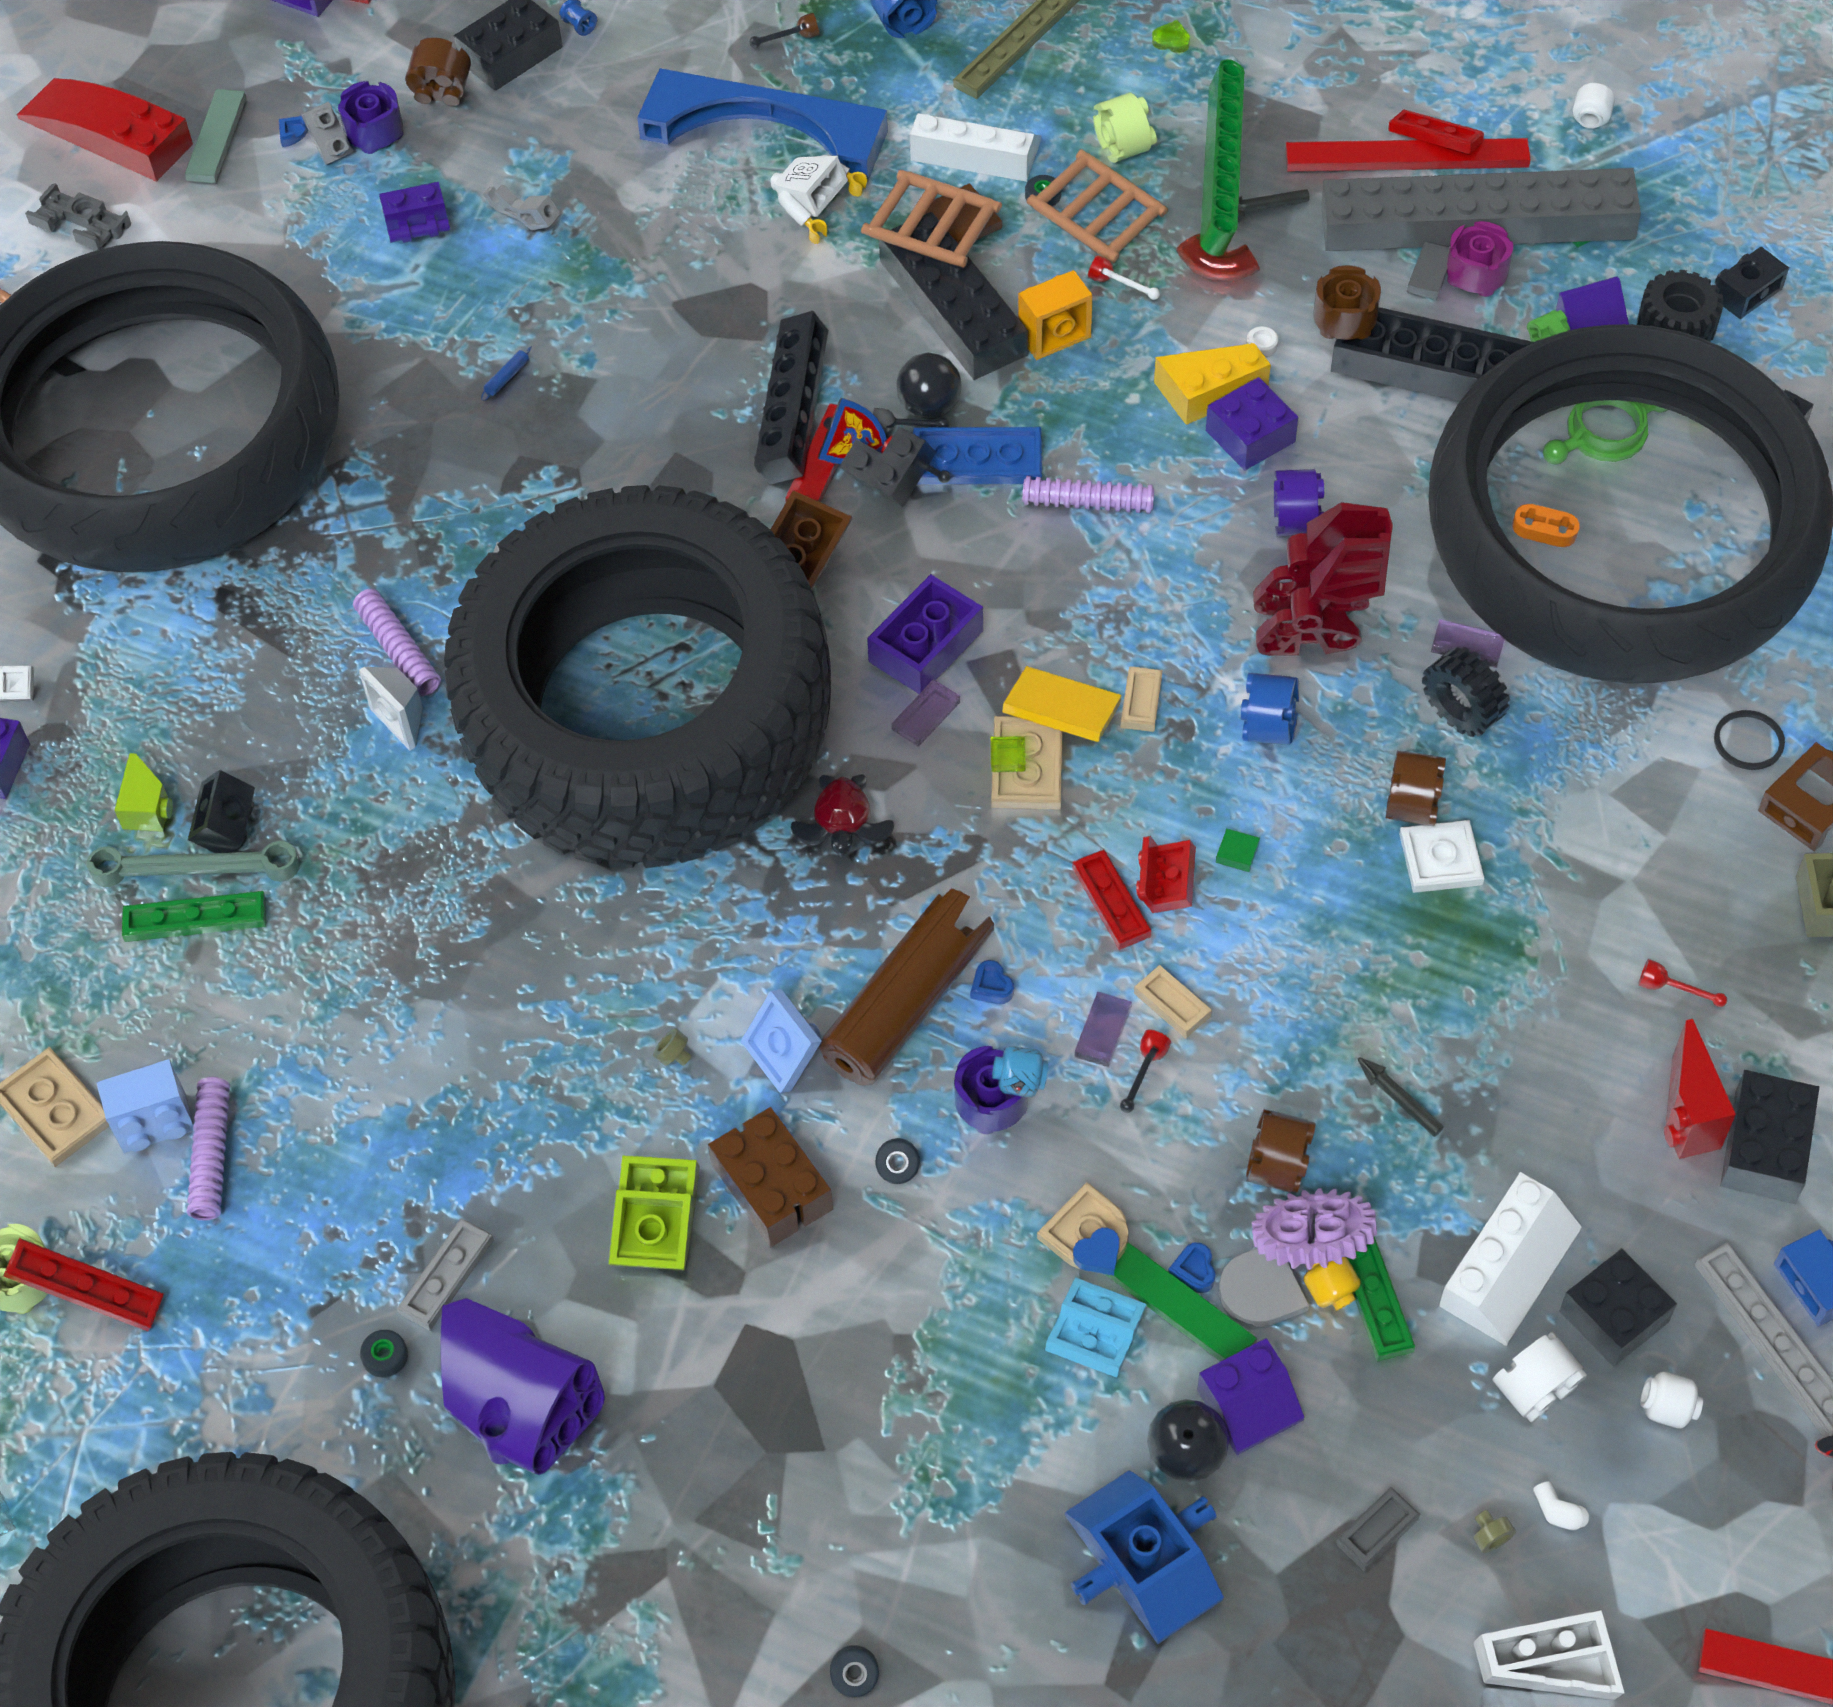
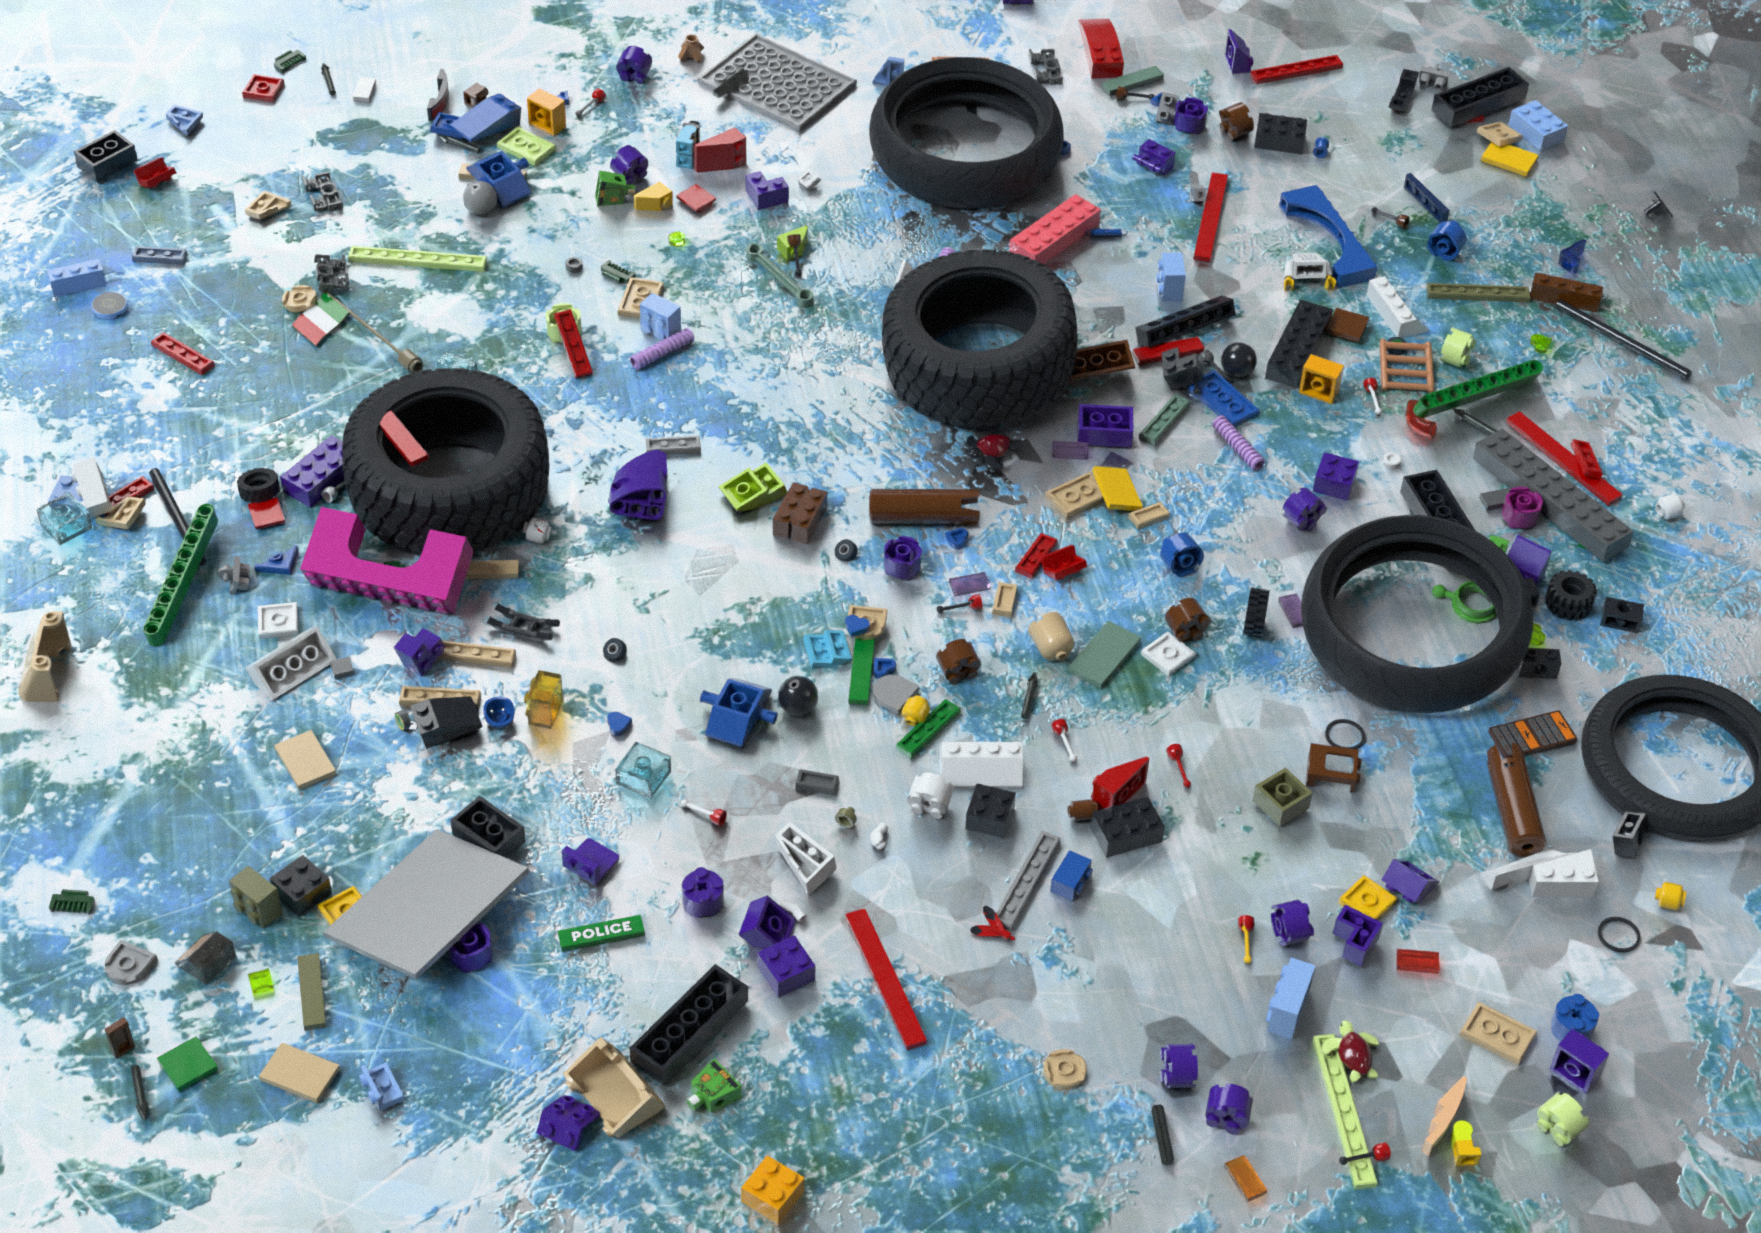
camera: 50 degrees right, 10 degrees down
green tile [122,891,266,942] -> none
black brick [188,770,255,853] -> none
black wheel [360,1330,408,1378] -> none
olive tile [653,1028,692,1066] -> none
light blue tile [741,989,822,1094] -> none
shield [817,397,887,464] -> none
nougat bar [861,169,1002,268] -> none
clear neon green tile [991,736,1026,772] -> none
dark azure head [992,1046,1048,1097] -> none
yellow wedge [1154,343,1271,425] -> none
dark purple slope [1197,1338,1305,1455] -> none
green tile [1216,828,1260,872] -> none
lavender gear [1252,1188,1377,1270] -> none
dark red piece [1253,502,1393,656] -> none
reddish brown brick [1313,265,1381,340] -> none
orange beam [1512,504,1580,547] -> none
white head [1640,1372,1703,1429] -> none
none -> white head [523,517,552,544]
none -> hinge [787,234,802,276]
none -> coral brick [1009,194,1101,264]
none -> tan cylinder [1028,612,1074,661]
none -> hinge [1051,719,1077,762]
none -> reddish brown brick [1067,799,1098,821]
none -> sand green tile [1068,621,1141,689]
none -> hinge [1116,86,1155,100]
none -> sand green tile [1139,394,1190,445]
none -> light blue brick [1156,253,1186,301]
none -> red tile [1193,172,1228,262]

